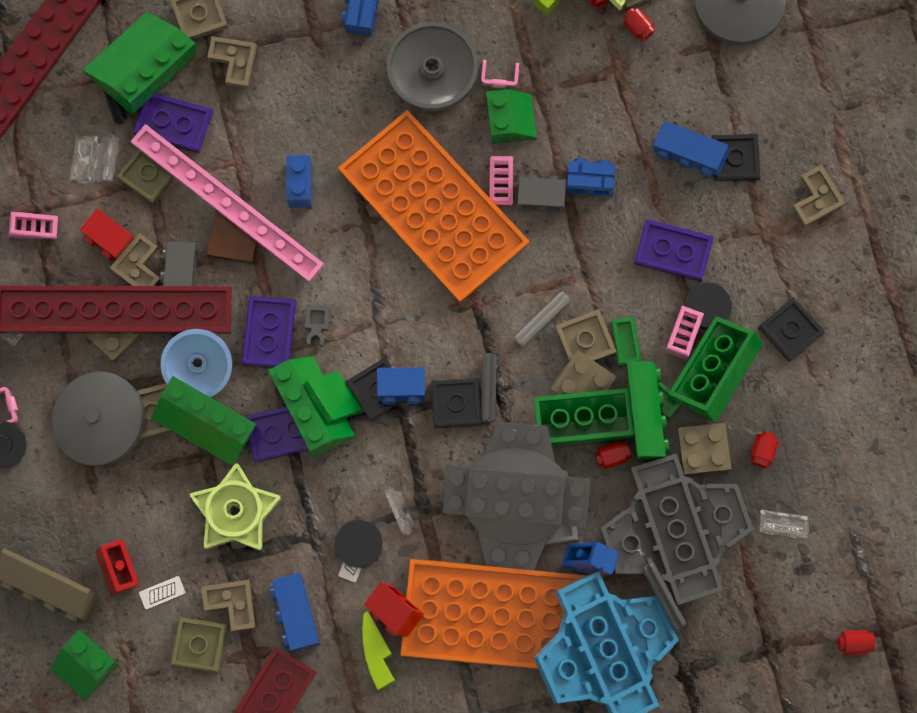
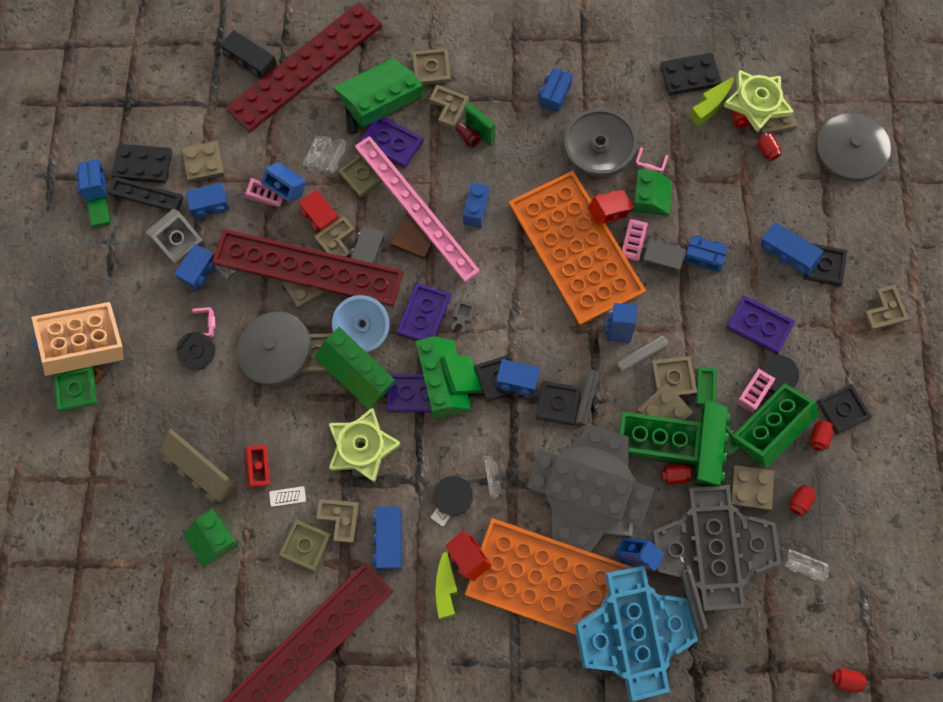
camera: 15 degrees right, 5 degrees down
none -> blue brick [261,162,307,202]
none -> dark red cone [455,123,481,148]
none -> green tile [464,102,495,145]
none -> red brick [587,190,634,225]
none -> blue brick [604,303,638,343]
none -> red brick [809,420,834,451]

